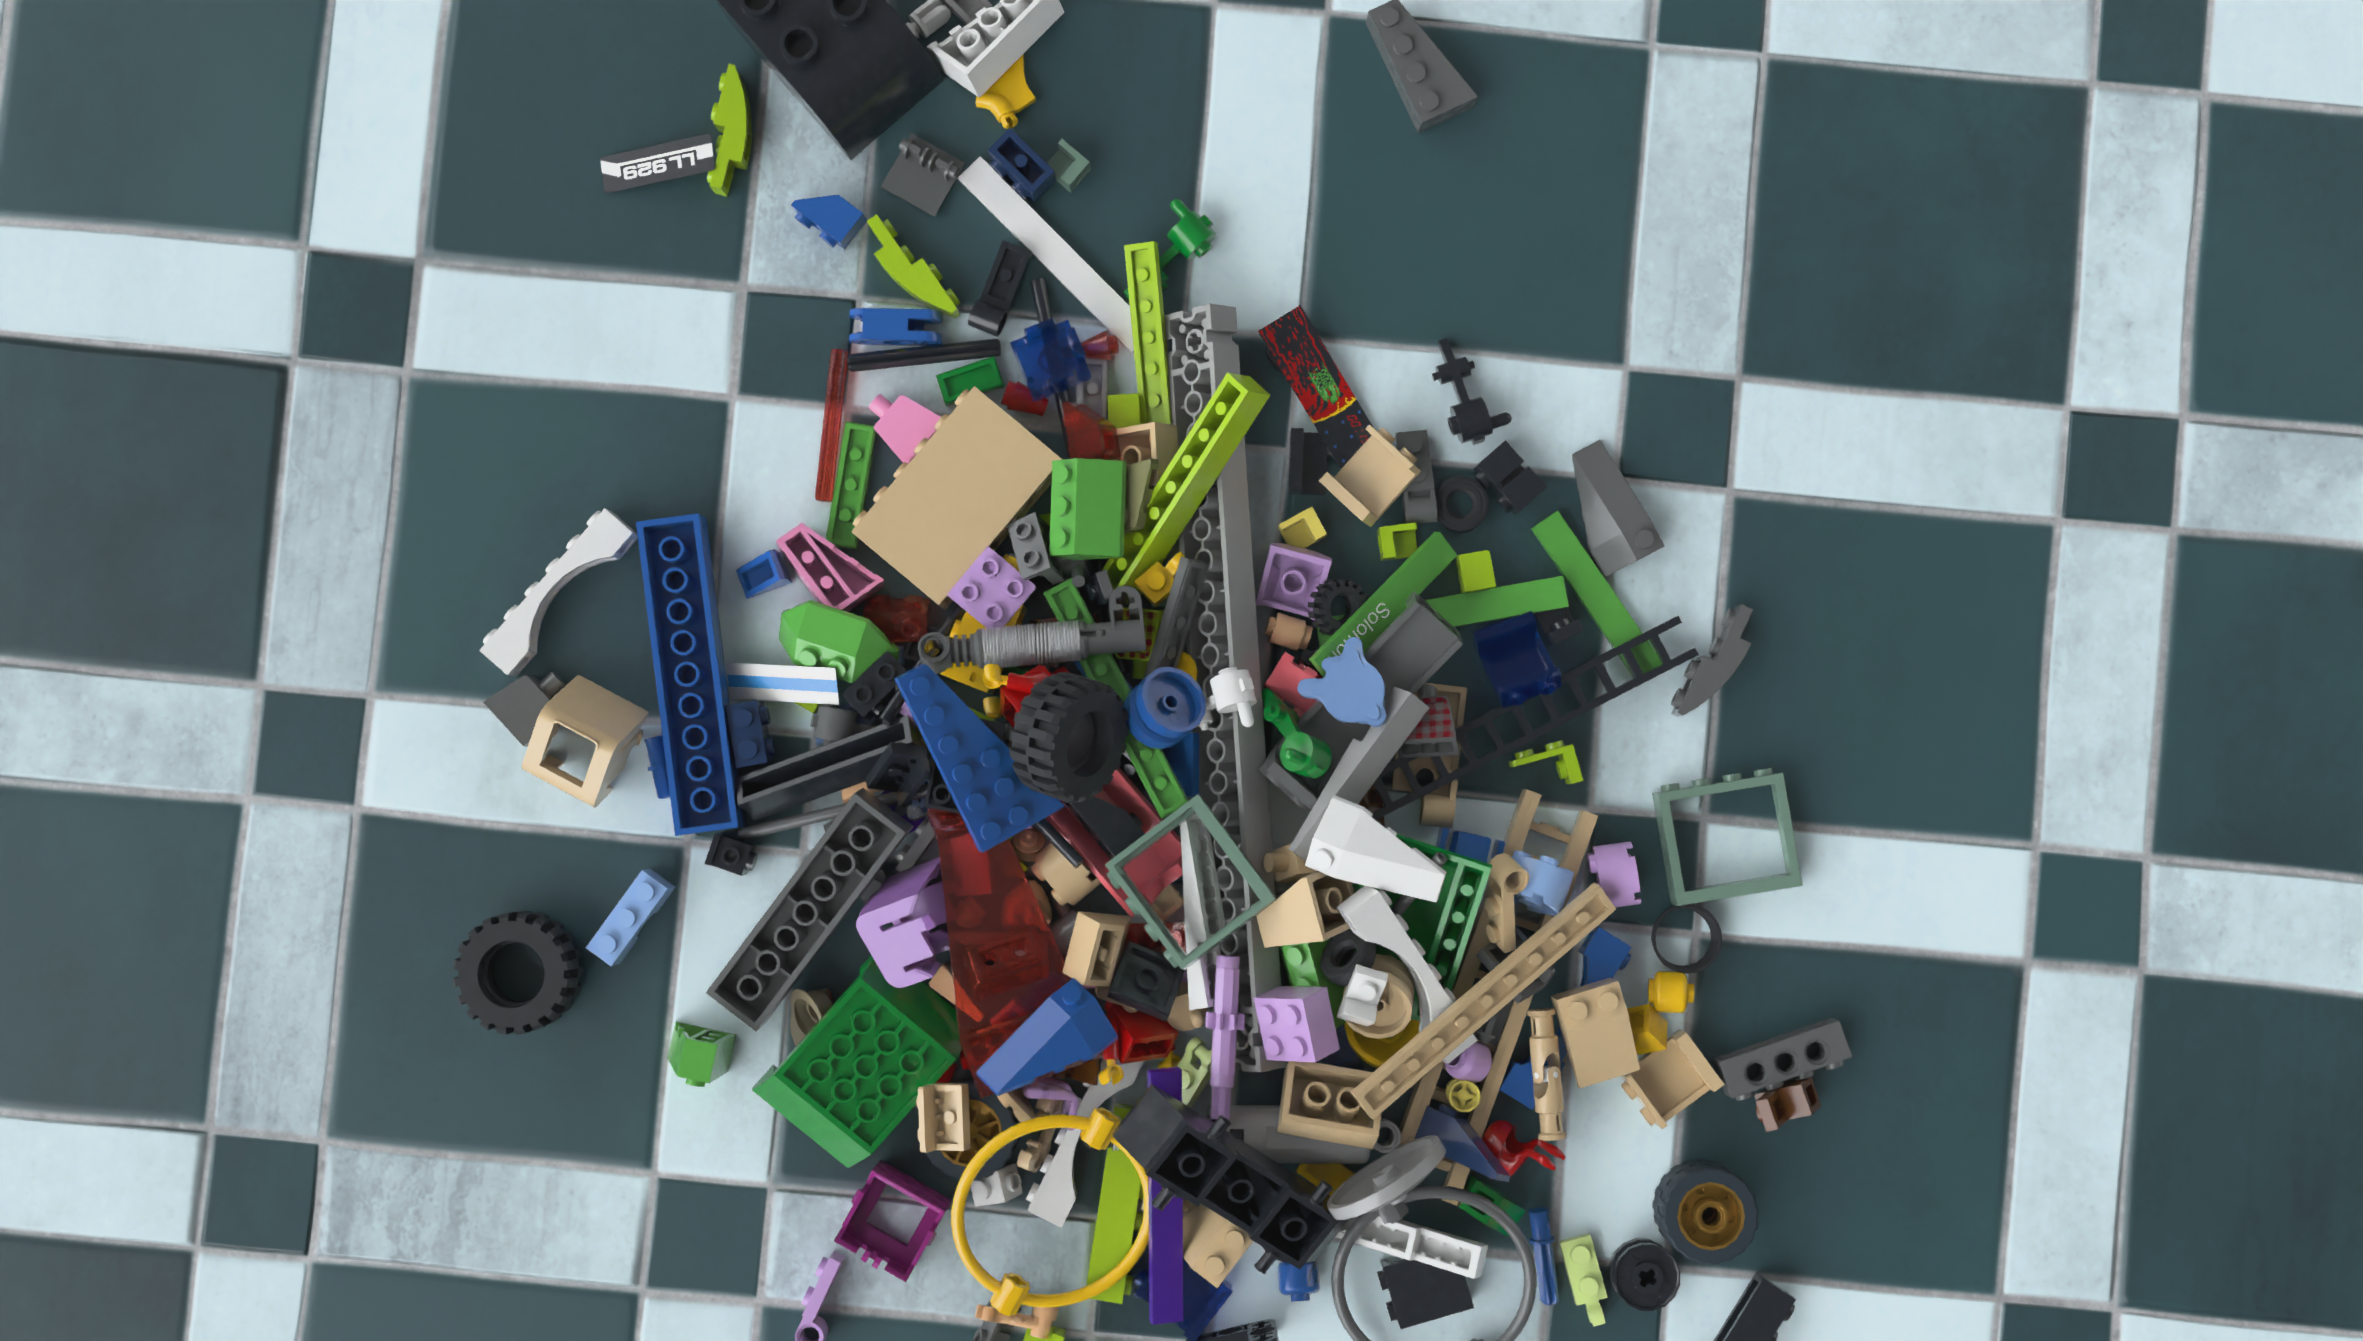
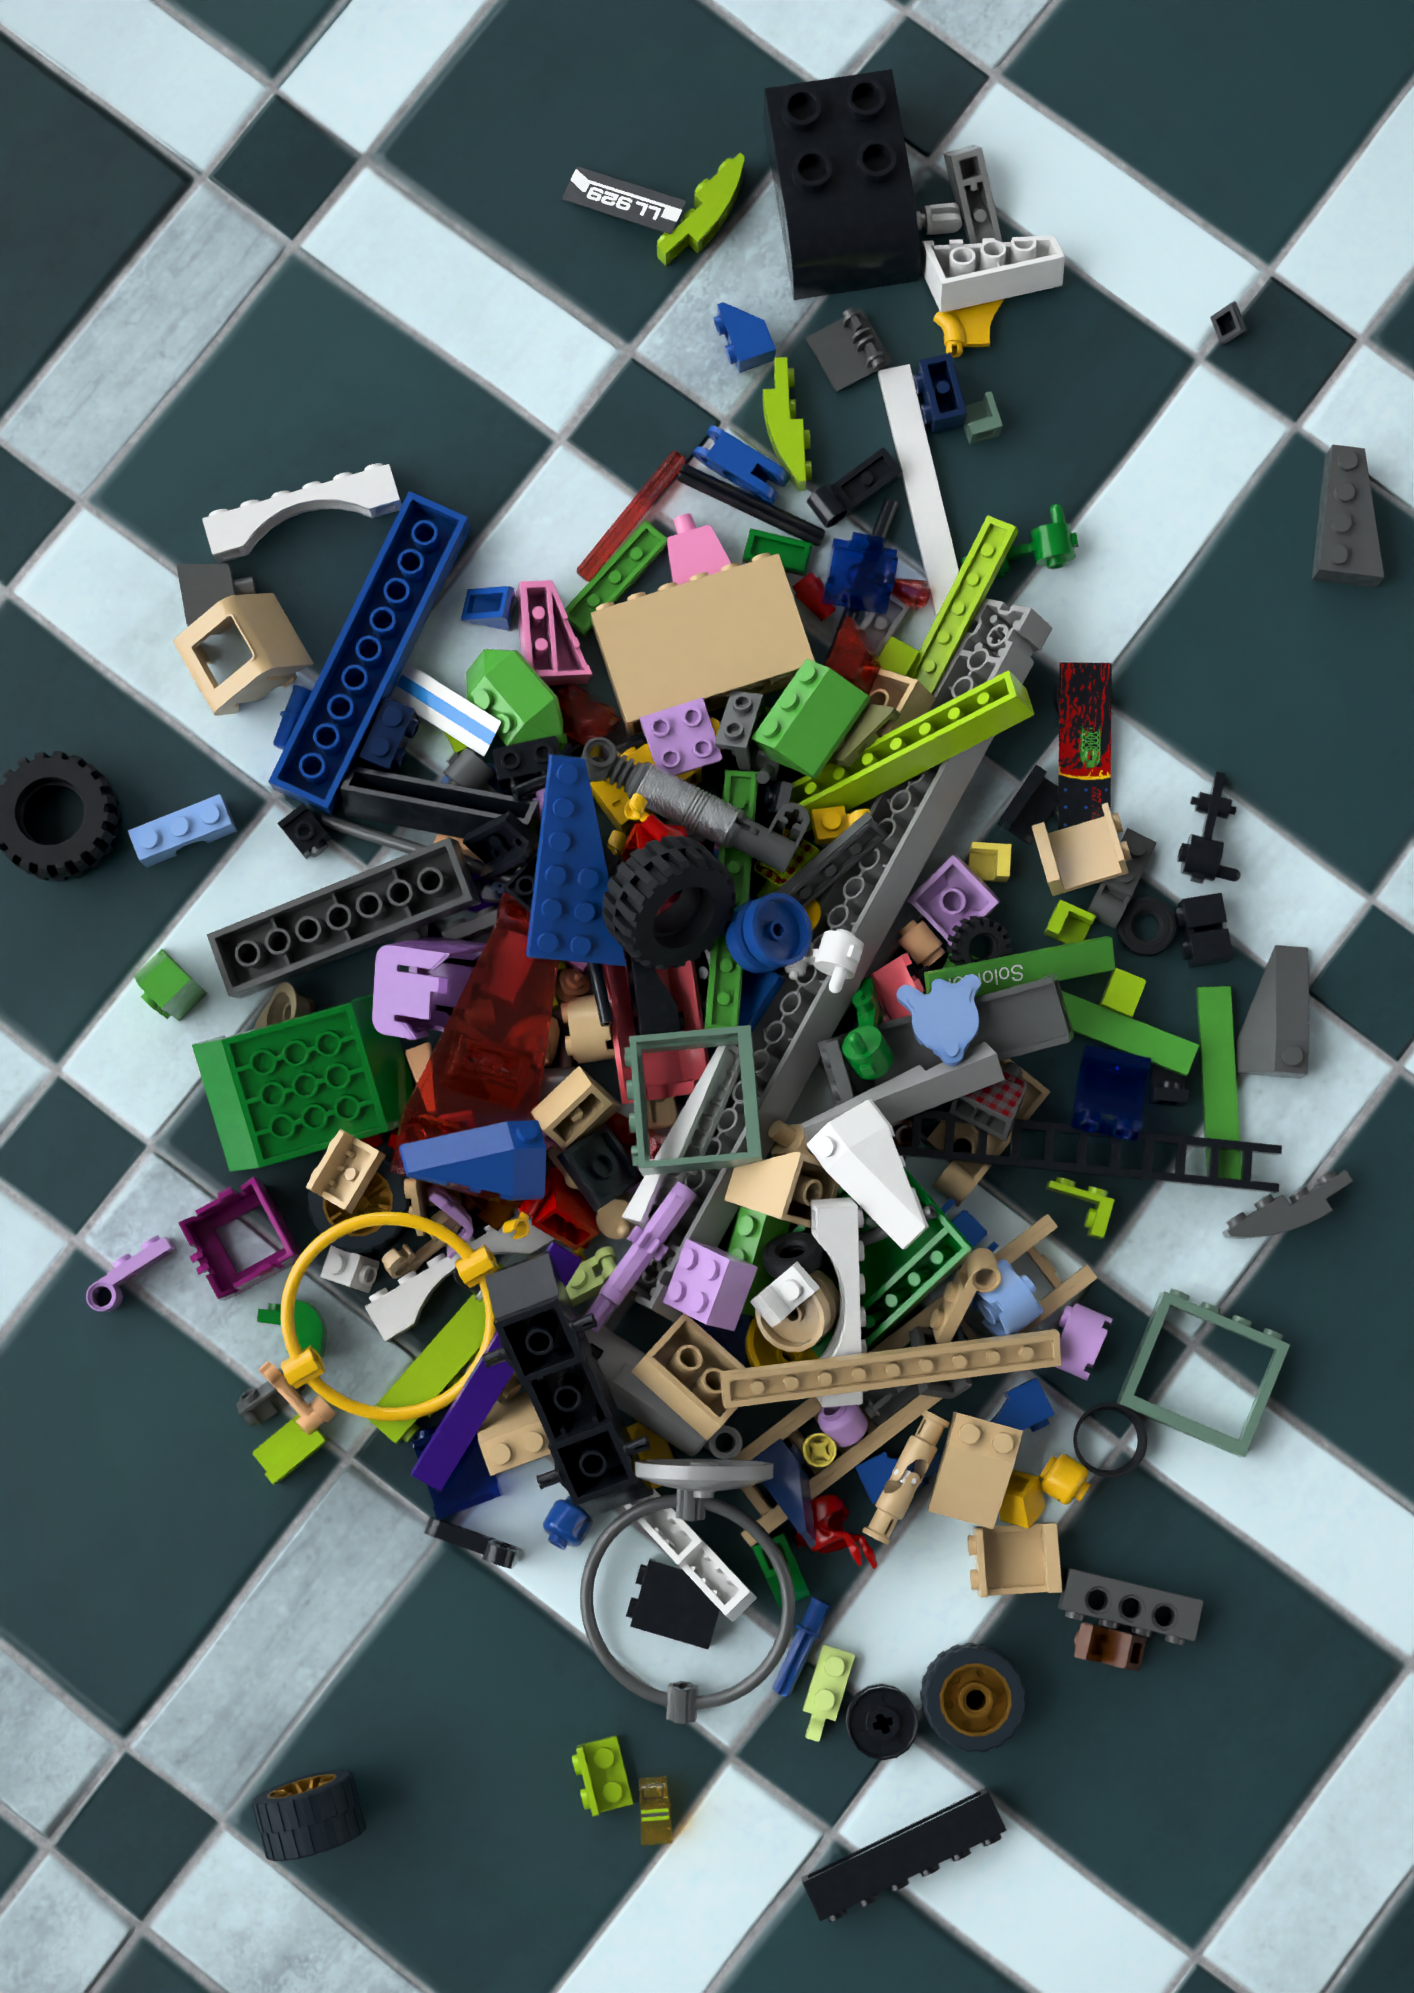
camera: 30 degrees right, 5 degrees down
none -> green brick [257,1300,327,1358]

